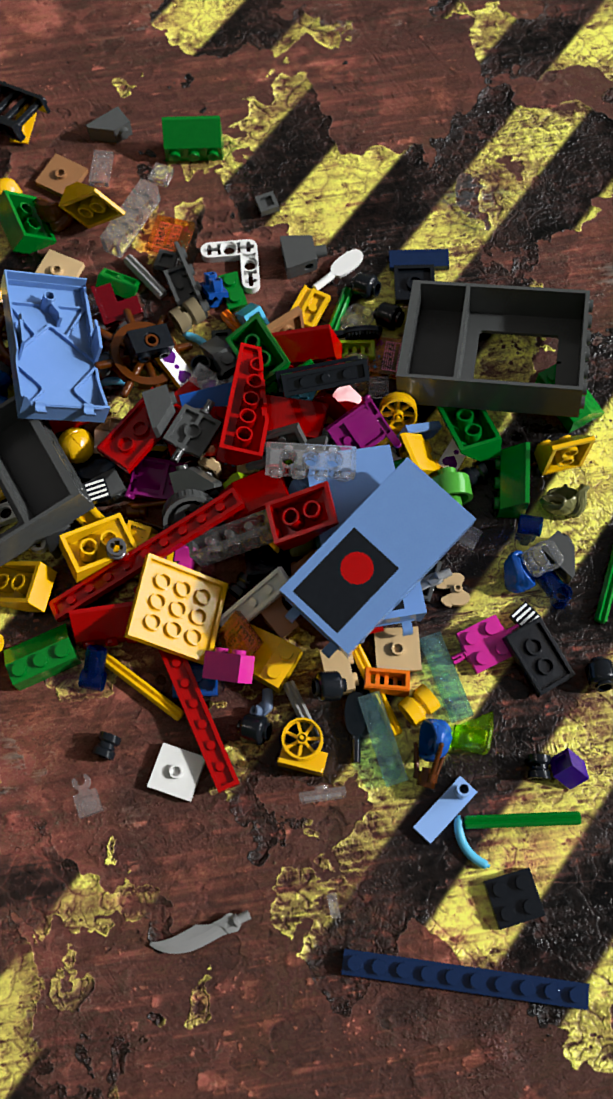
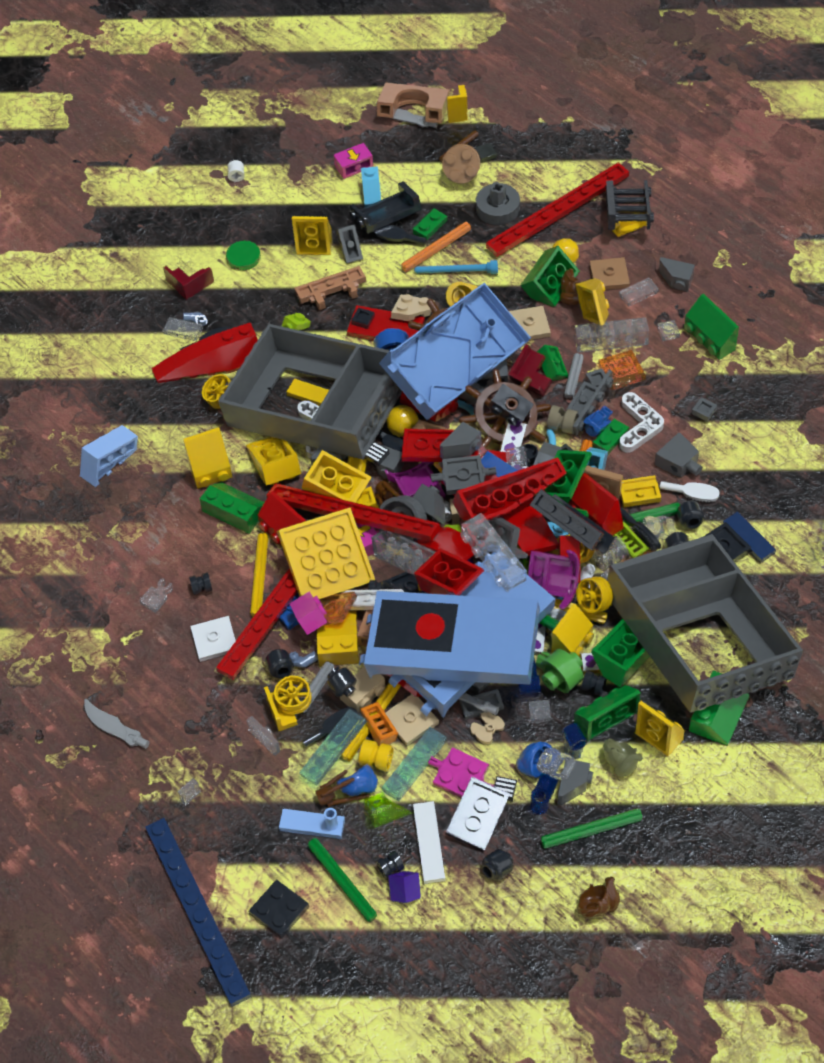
camera: 55 degrees right, 15 degrees down
clear blue piece [78,645,107,692] -> none
flat silver bush [106,538,126,560] -> none
medium blue tile [396,421,442,439] -> none
medium azure piece [454,815,490,869] -> none
none -> white tile [413,801,445,884]

